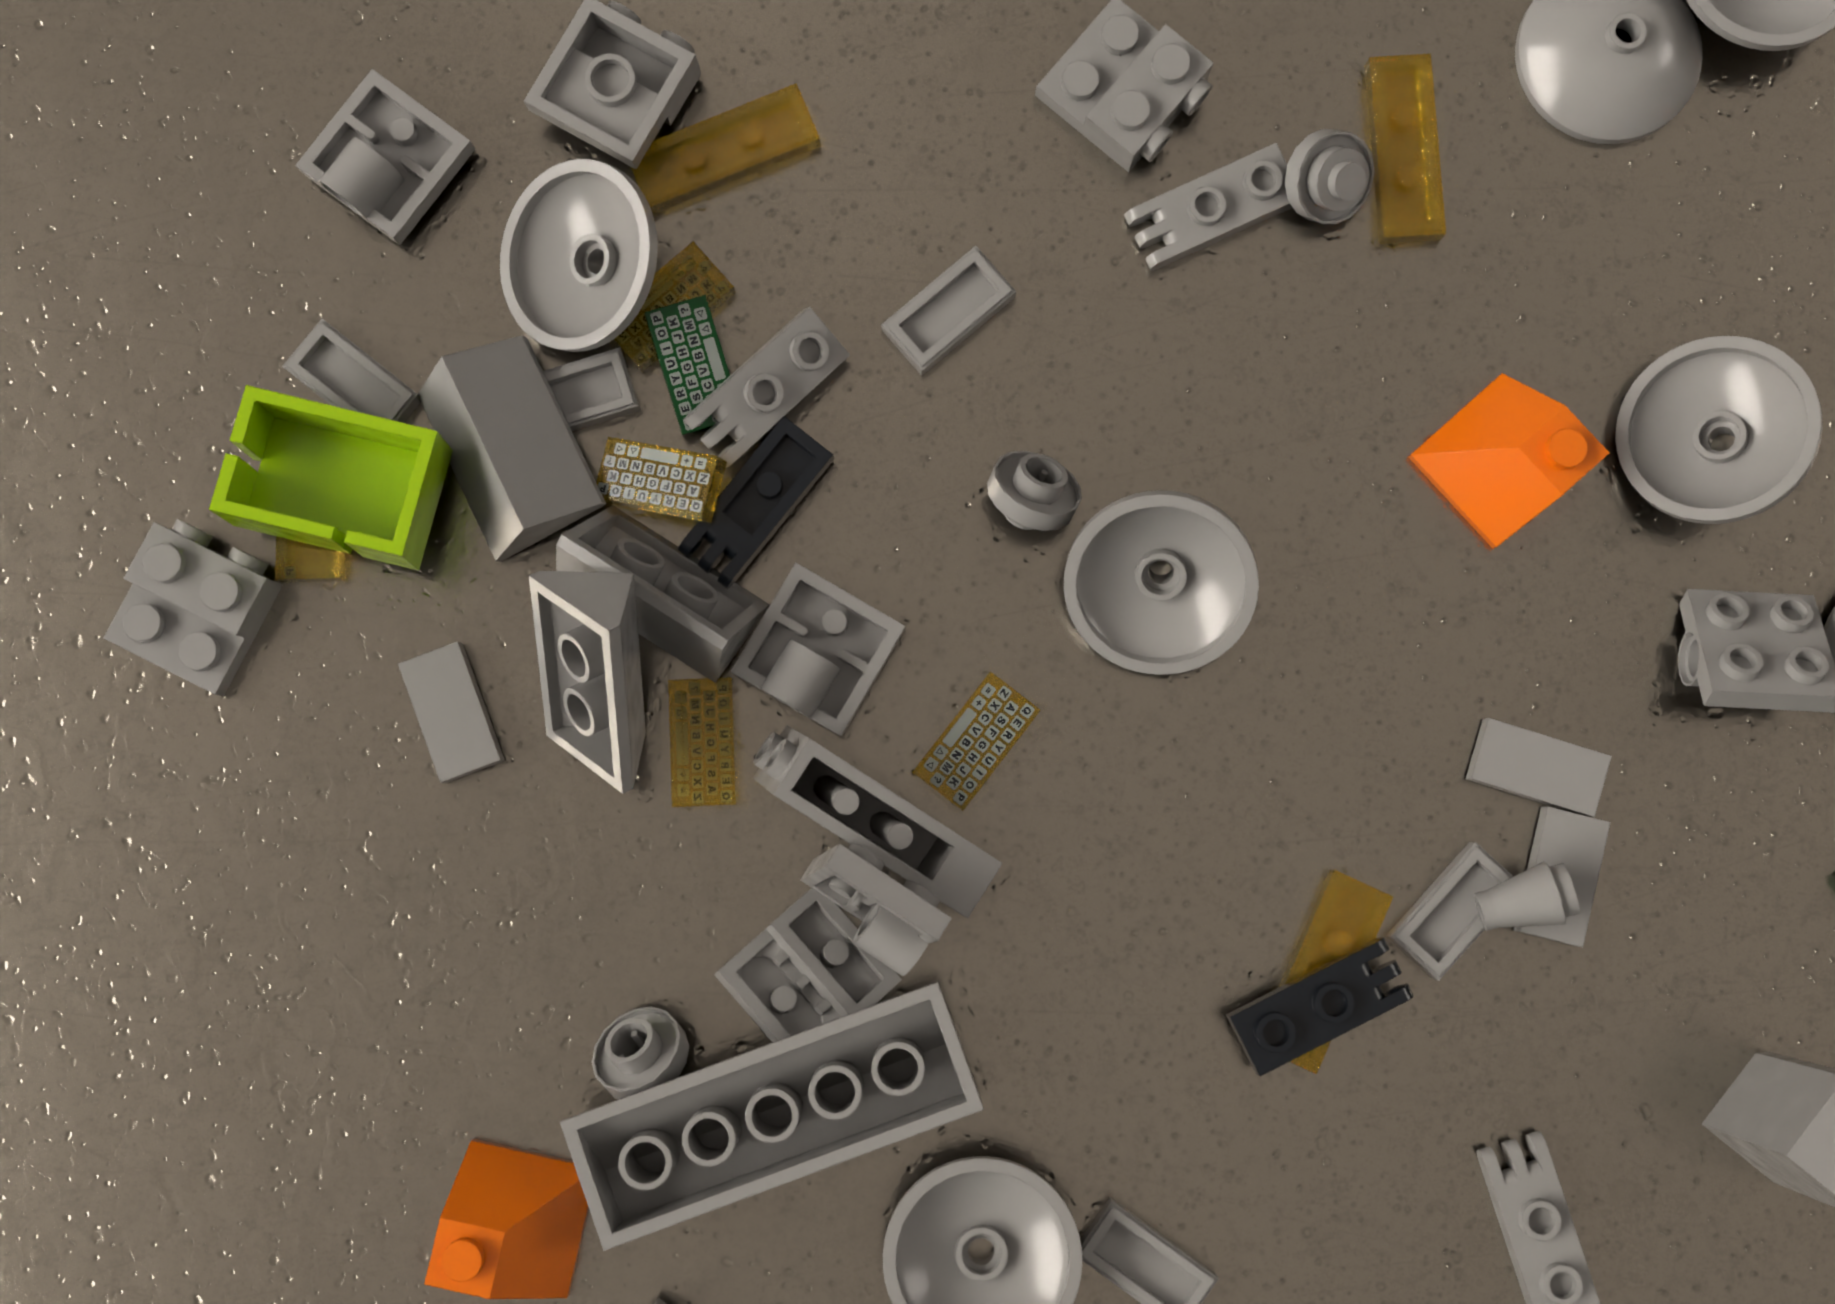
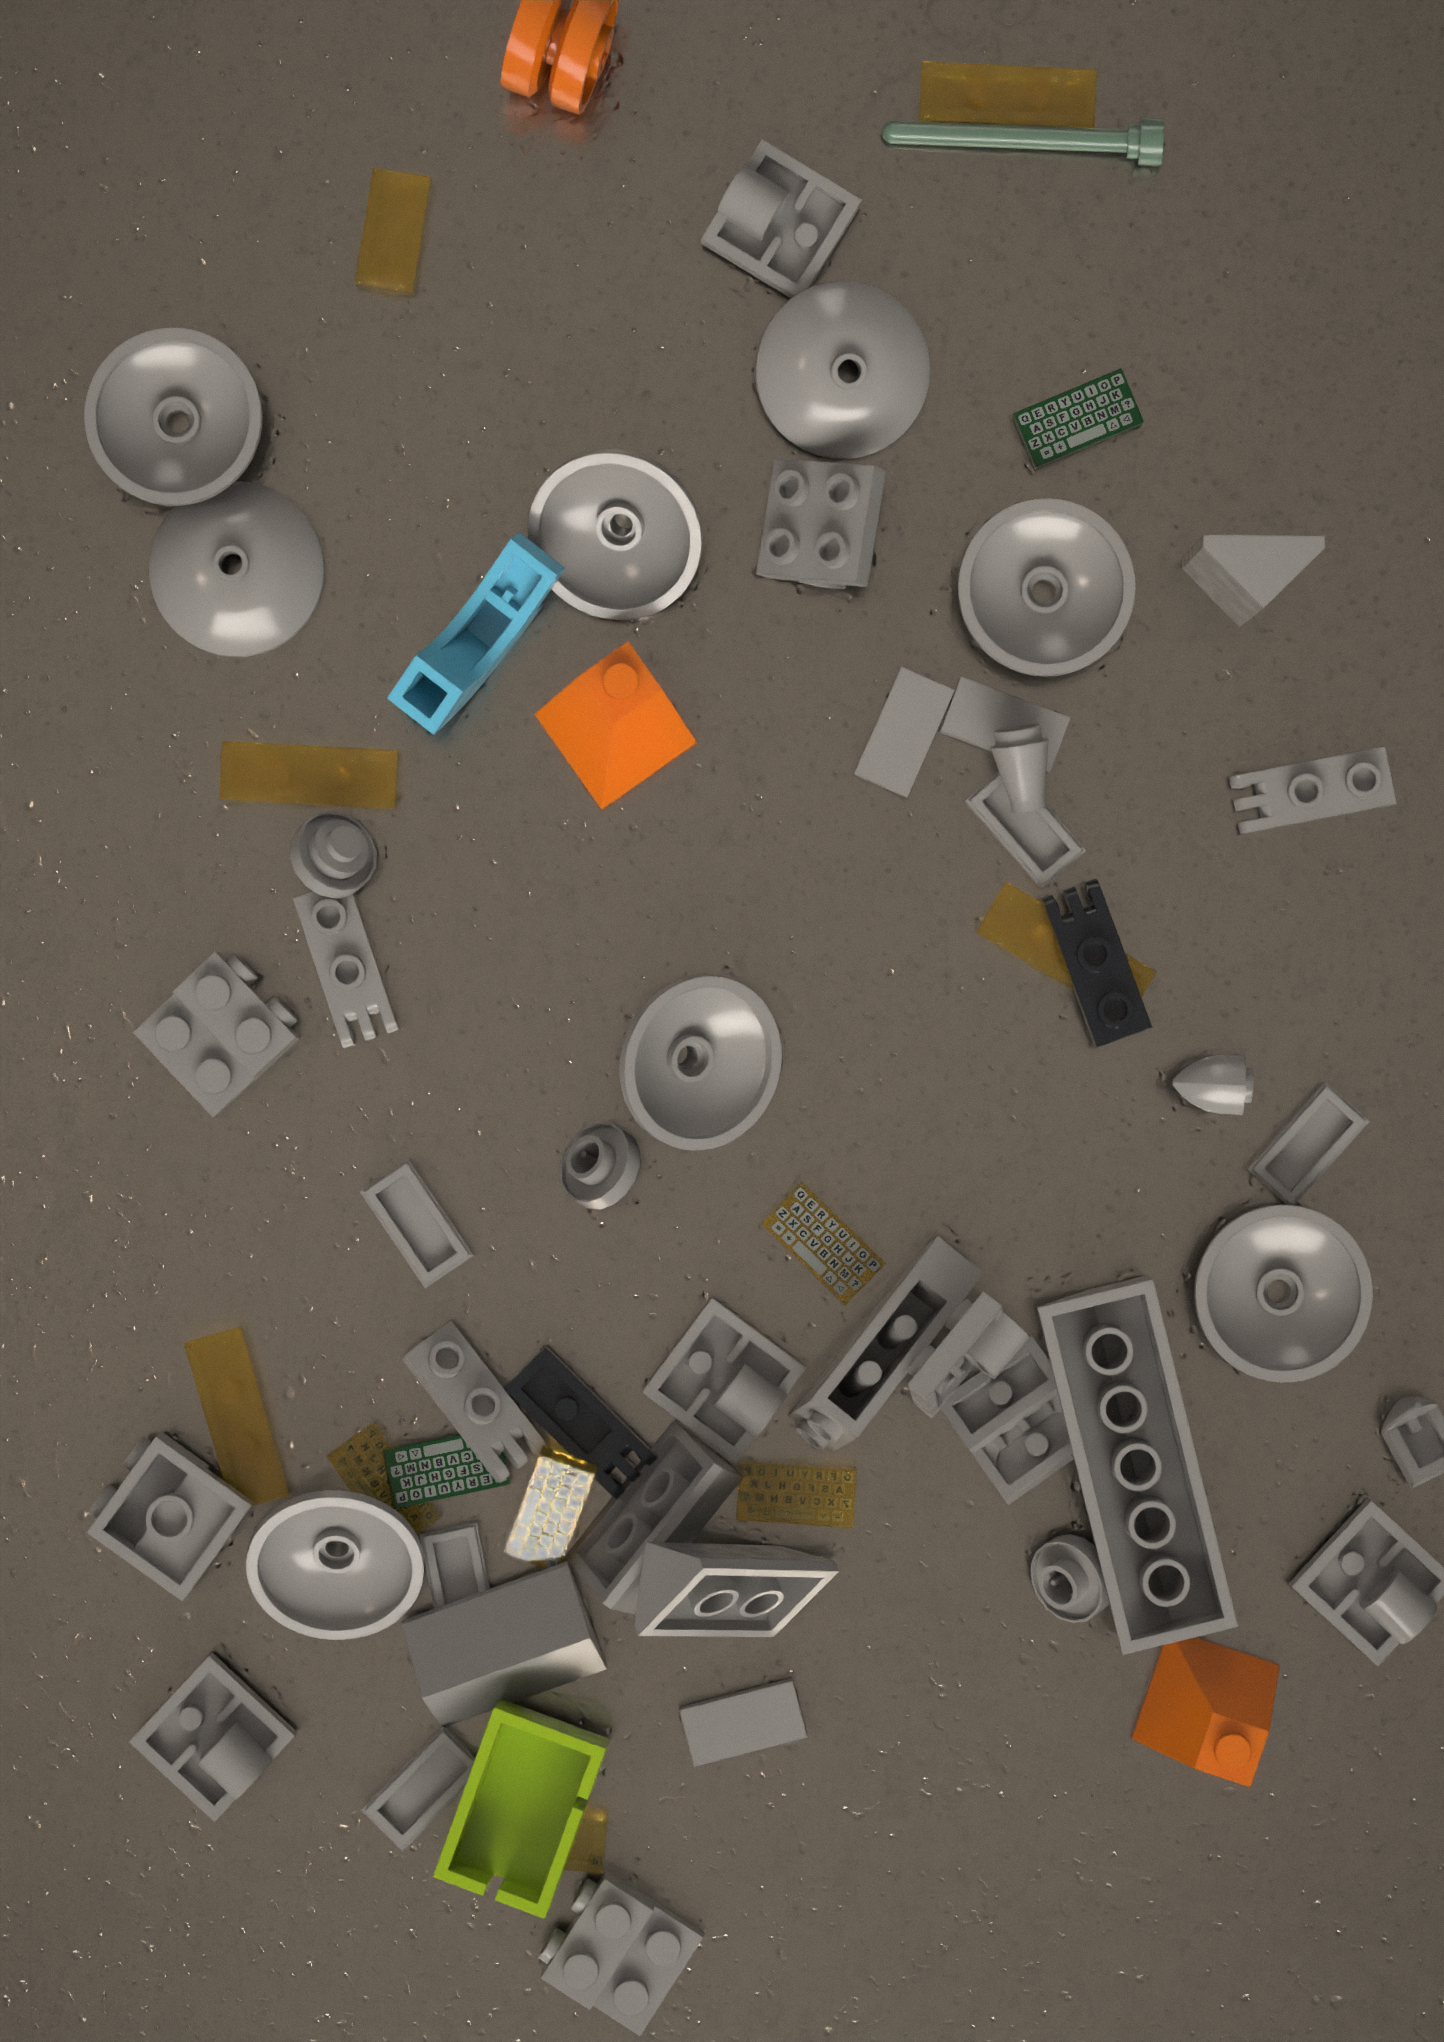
camera: 85 degrees left, 5 degrees up
none -> medium azure arch [387,532,566,735]
none -> light grey dish [958,498,1136,677]
none -> light grey plate [1172,1055,1254,1115]

